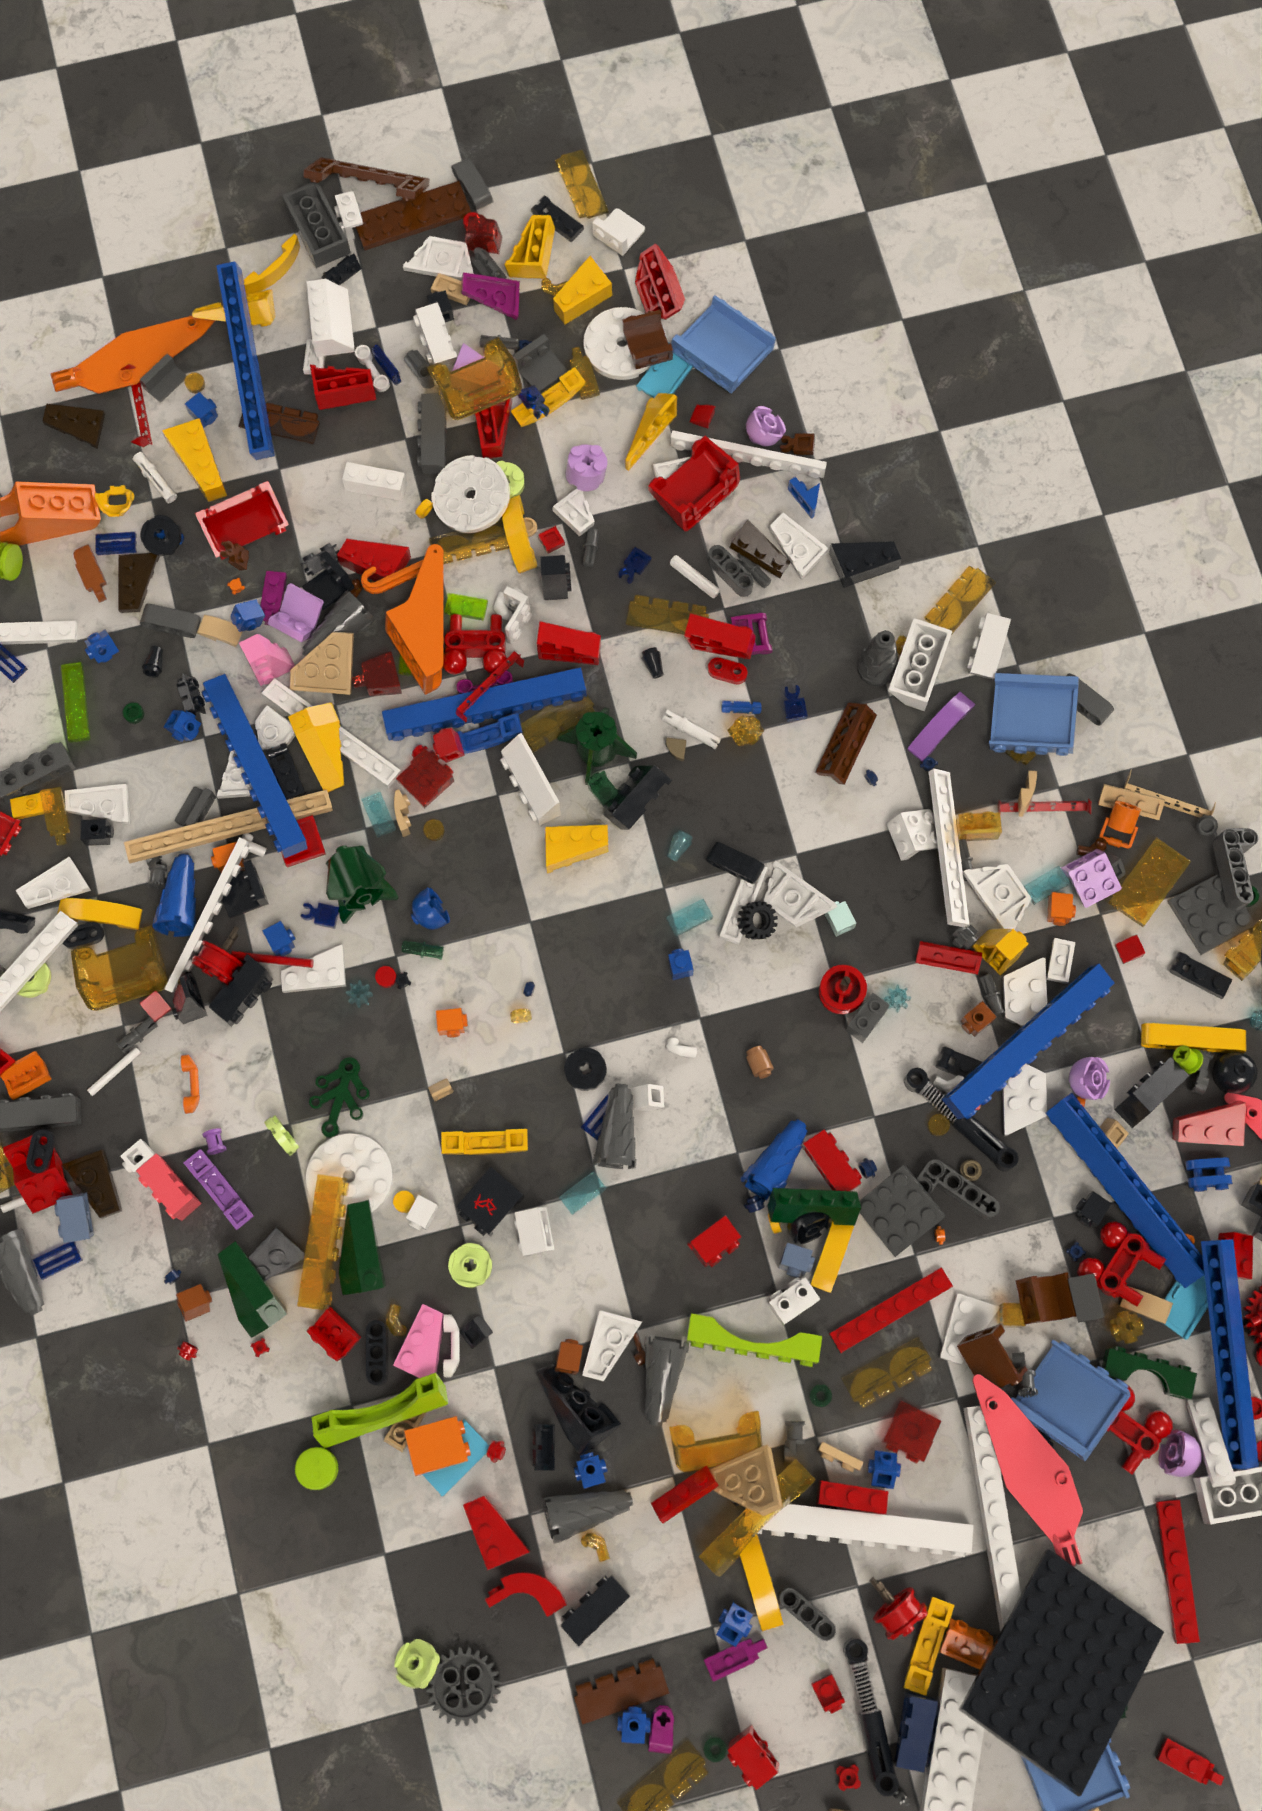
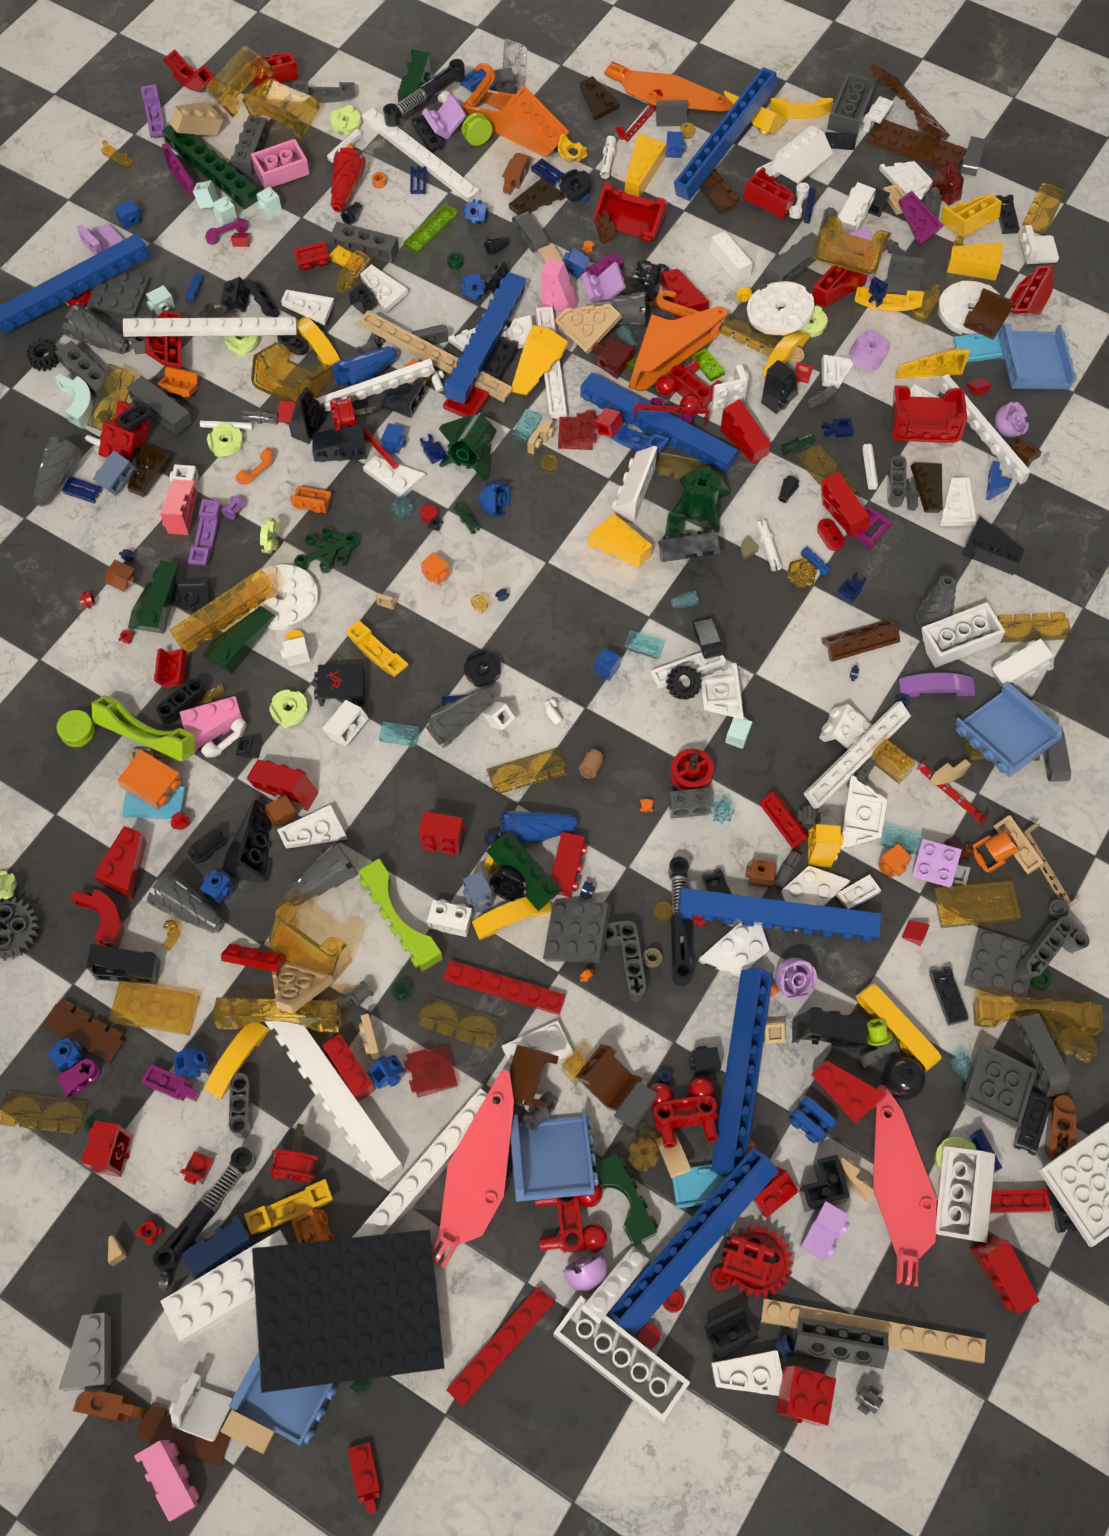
camera: 45 degrees right, 10 degrees down
none -> clear yellow plate [108,981,200,1036]
none -> yellowish green plate [207,424,243,457]
none -> red wedge [247,759,319,811]
none -> orange bracket [290,486,332,513]
none -> clear yellow windscreen [486,747,566,794]
none -> clear light blue cone [616,325,639,351]
none -> orange piece [640,799,654,813]
none -> clear green axle [781,434,815,455]

